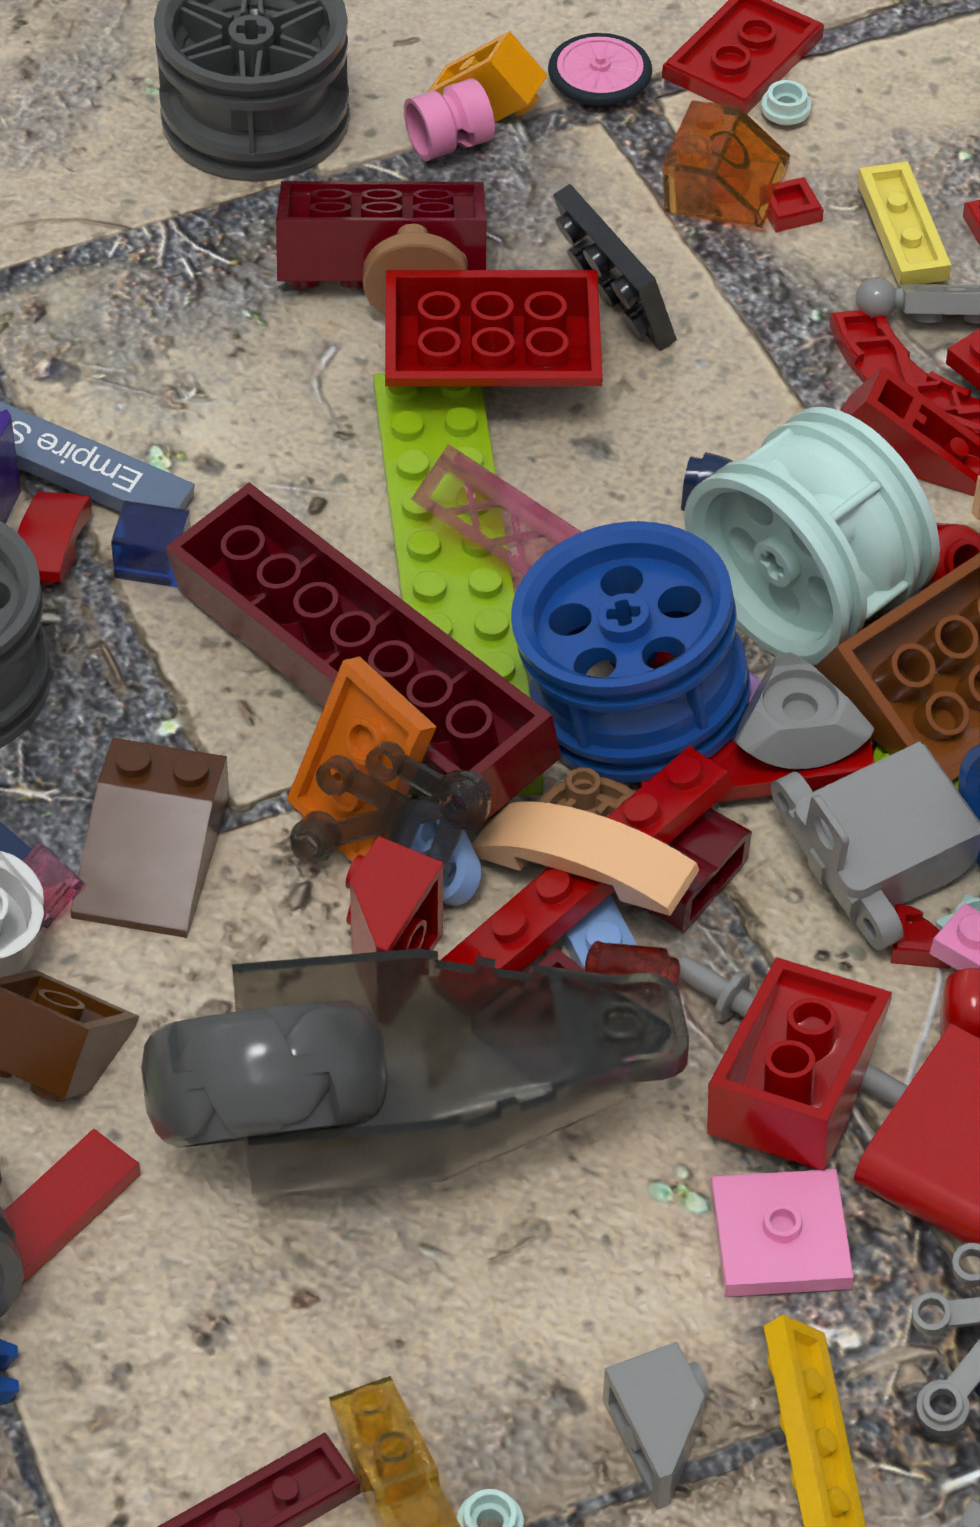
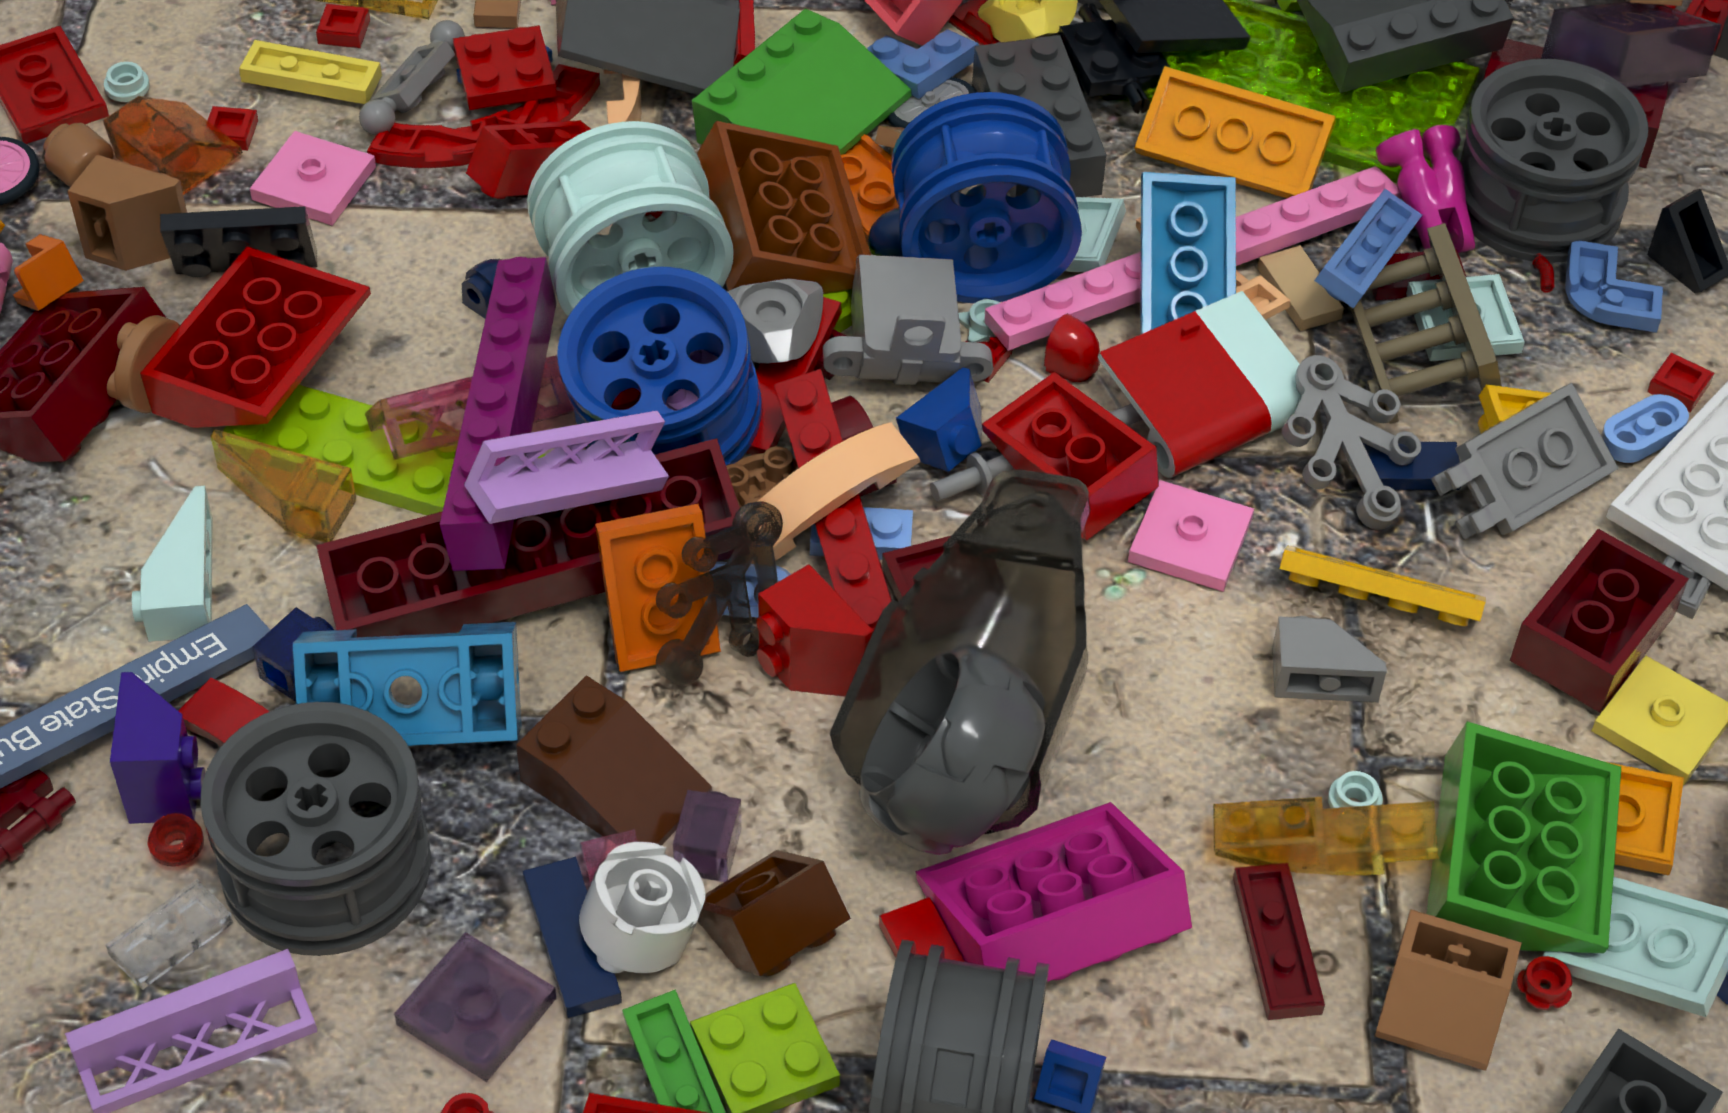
camera: 65 degrees left, 0 degrees up
clear red cone [585,941,680,1006] -> none
none -> orange panel [13,234,84,311]
none -> medium nougat head [43,122,114,187]
none -> medium nougat slope [67,155,187,271]
none -> light aqua slope [132,485,213,642]
none -> clear yellow slope [210,429,357,542]
none -> bright pink plate [250,131,376,226]
none -> dark azure plate [293,622,522,746]
none -> magenta brick [440,257,557,571]
none -> lavender fence [464,411,669,524]
none -> clear purple brick [673,790,742,882]
none -> blue slope [896,367,982,472]
none -> dark pink slope [915,802,1192,982]

